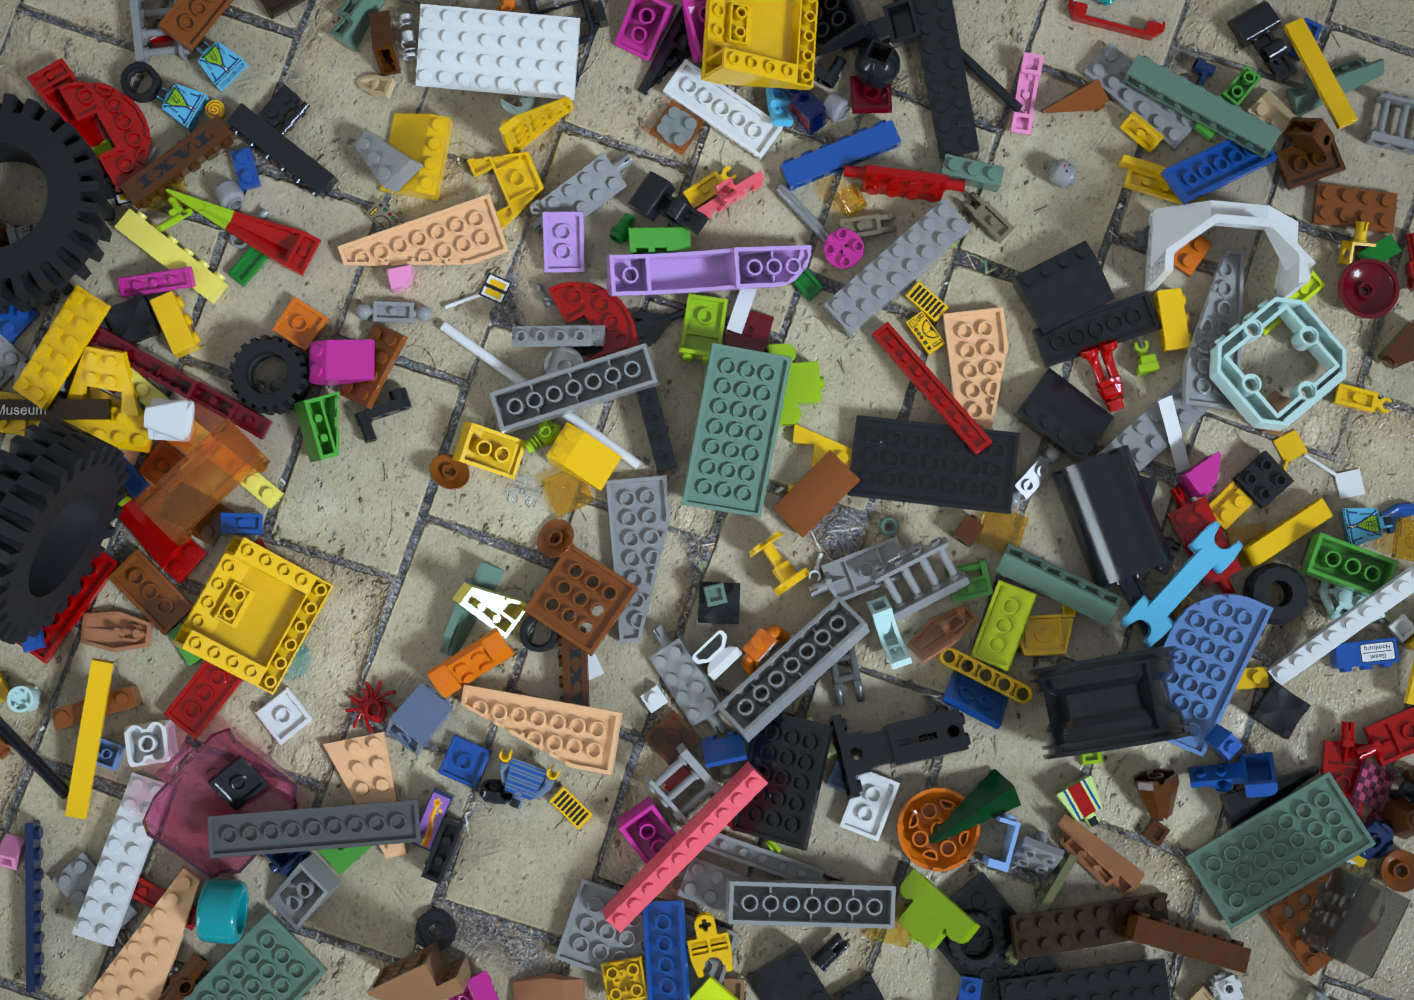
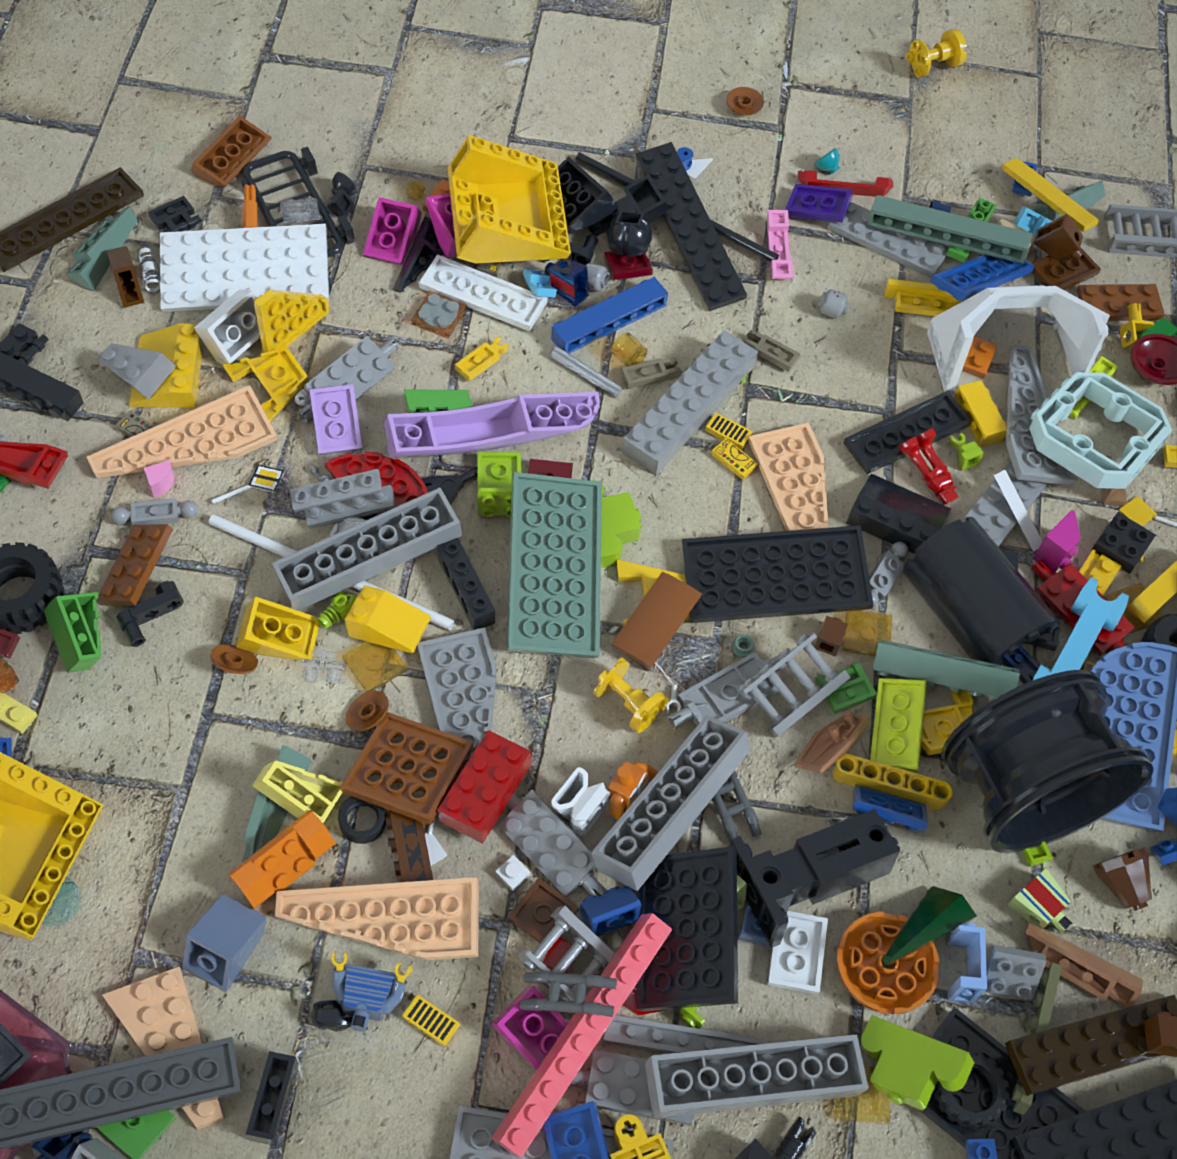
camera: 15 degrees left, 25 degrees down
white tile [255,687,314,745] -> none
orange plate [272,296,329,352] -> none
dark pink slope [309,339,375,387] -> none
red animal [345,680,397,733] -> none
tan plate [356,75,396,100] -> none
slope [412,787,455,852] -> none
blue tile [438,735,492,789] -> none
green cone [609,213,635,244] -> none
black plate [627,171,709,235] -> none
coral plate [696,171,764,219] -> none
black brick [698,581,740,624] -> none
sand green tile [703,582,728,607] -> none
white sticker [727,289,757,334] -> none
green tile [791,268,824,302] -> none
dark pink plate [823,228,864,269] -> none
red plate [844,164,966,202] -> none
light aqua arch [866,596,912,670] -> none
red plate [872,322,992,455] -> none
sand green brick [940,154,1005,192] -> none
black slope [1013,240,1115,335] -> none
dark orange slope [1041,79,1109,113] -> none
yellow plate [1119,111,1165,153] -> none
dark grey plate [1134,225,1150,248] -> none
reddish brown tile [1141,818,1170,847] -> none
black plate [1227,0,1298,83] -> none
none -> white brick [194,290,260,364]
none -> red brick [437,730,532,844]
none -> dark grey piece [520,971,617,1017]
none -> dark purple plate [785,184,852,223]
none -> medium azure slope [1013,206,1052,235]

